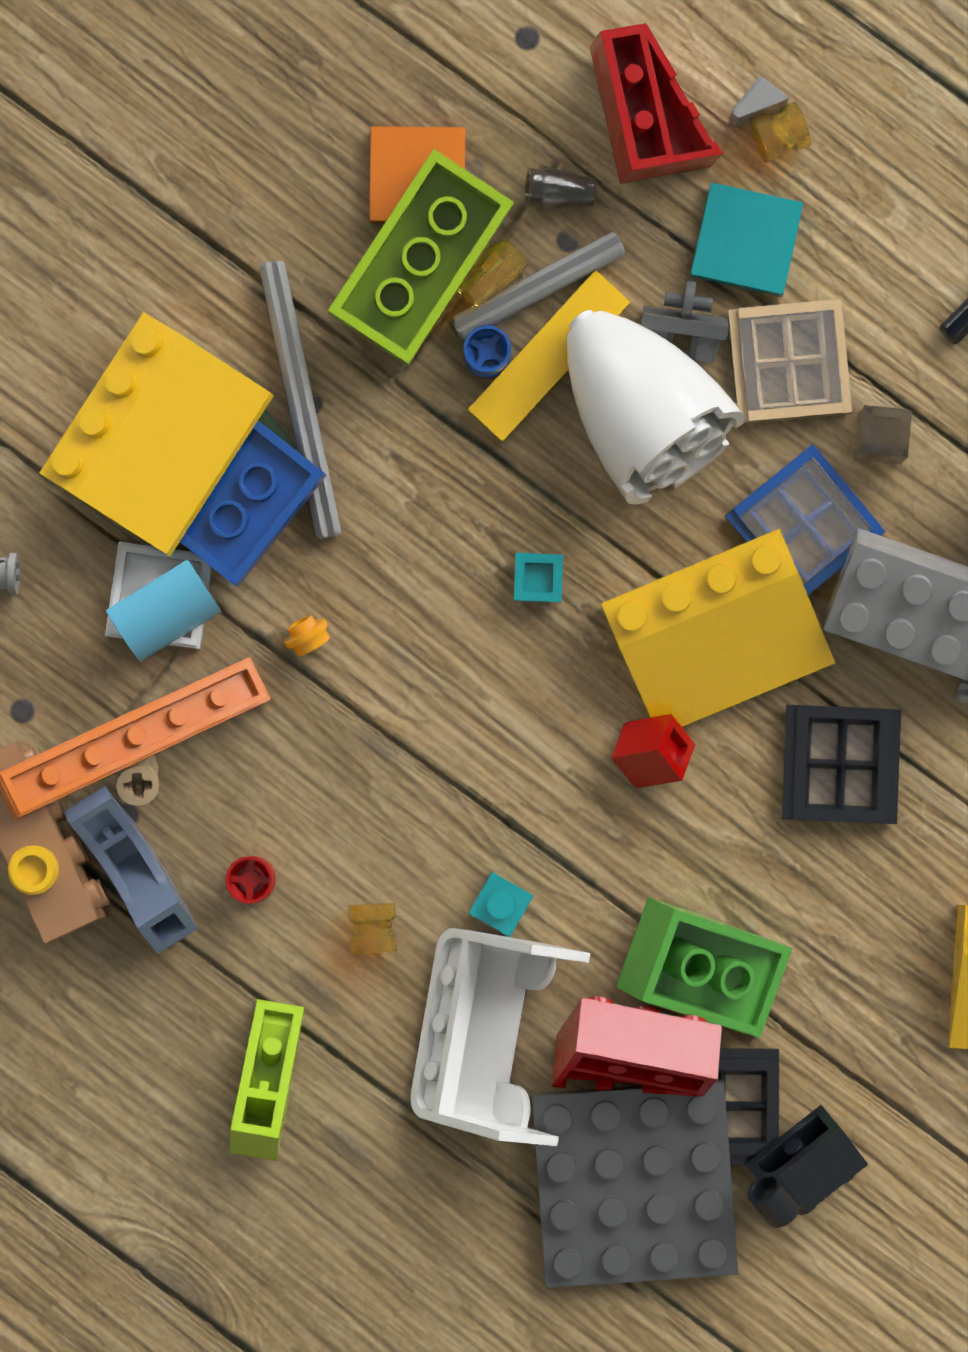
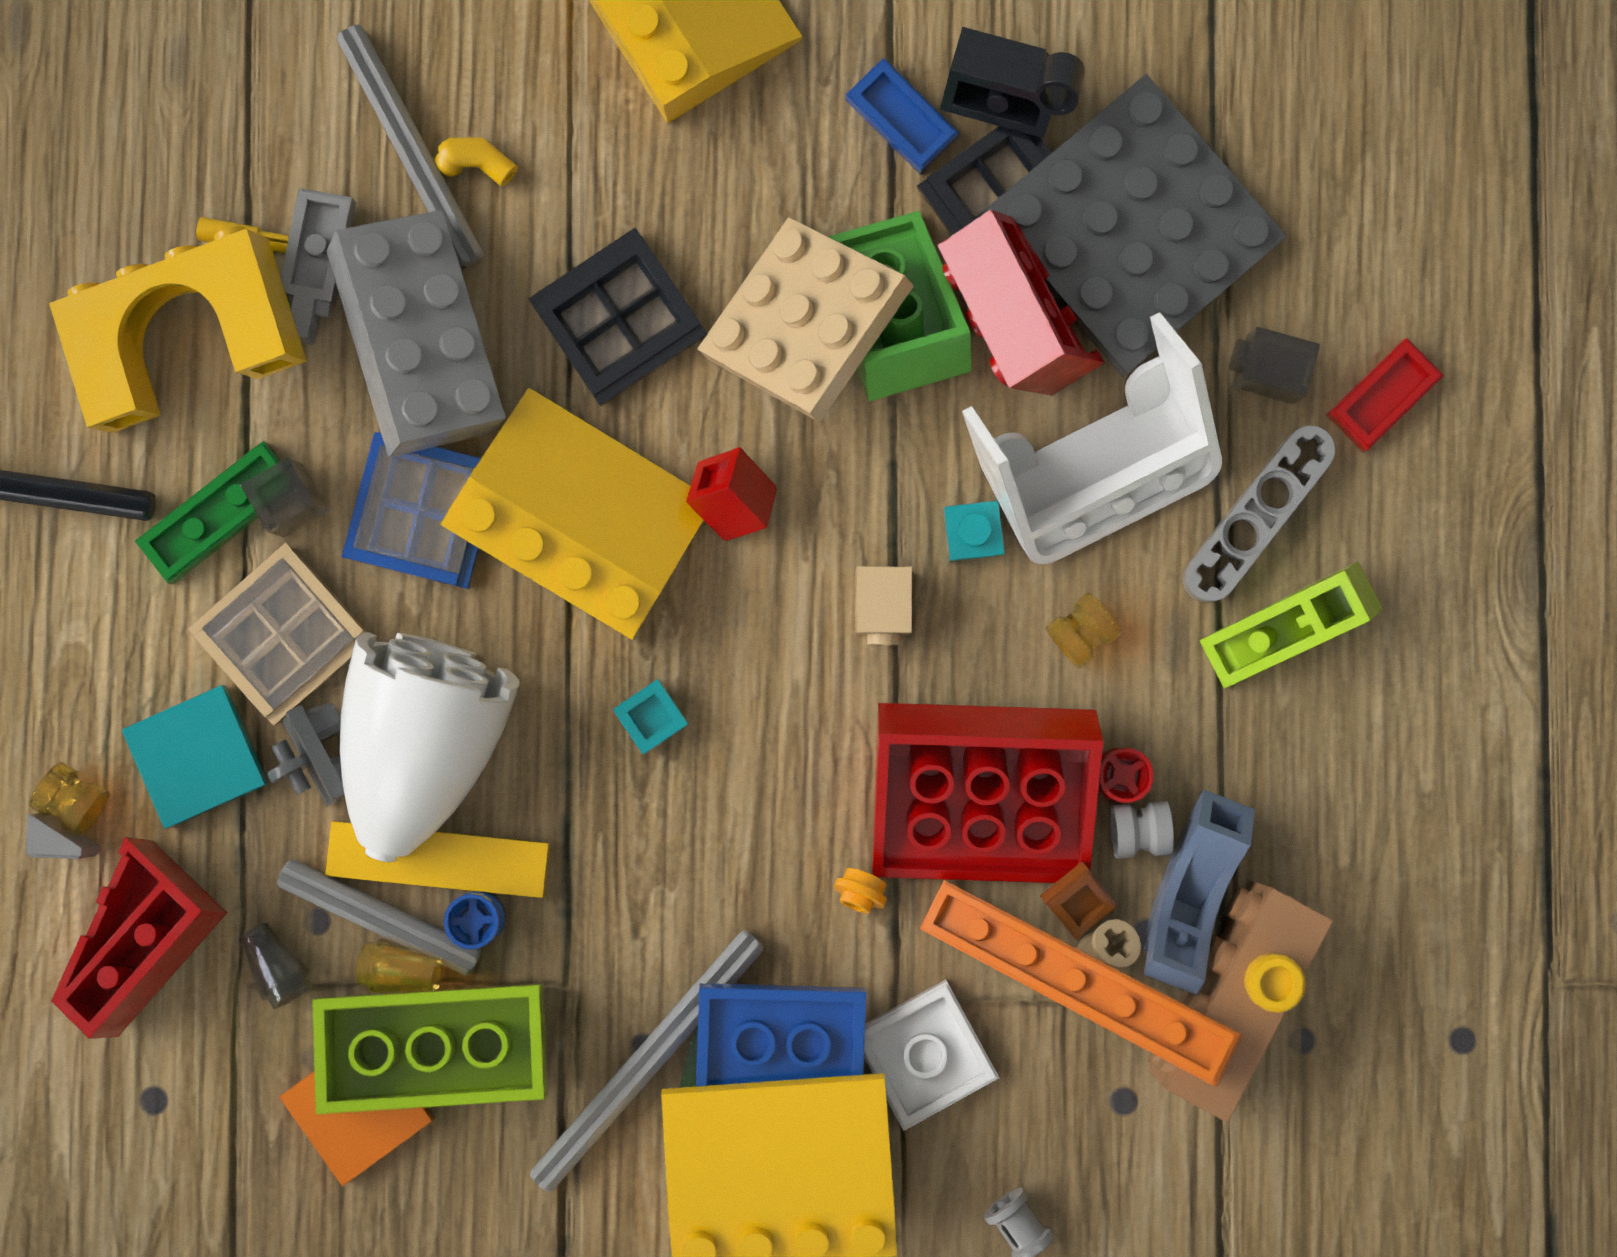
camera: 130 degrees left, 0 degrees up
medium azure brick [105,559,222,662] -> none
none -> green tile [135,441,300,585]
none -> tan plate [697,217,913,423]
none -> blue tile [845,58,959,175]
none -> tan brick [855,566,912,645]
none -> red slope [872,703,1103,883]
none -> dark orange tile [1040,862,1118,940]
none -> light grey wheel [1110,801,1174,859]
none -> light grey beam [1183,425,1335,603]
none -> clear smoke brick [1229,326,1320,404]
none -> red tile [1326,337,1444,453]

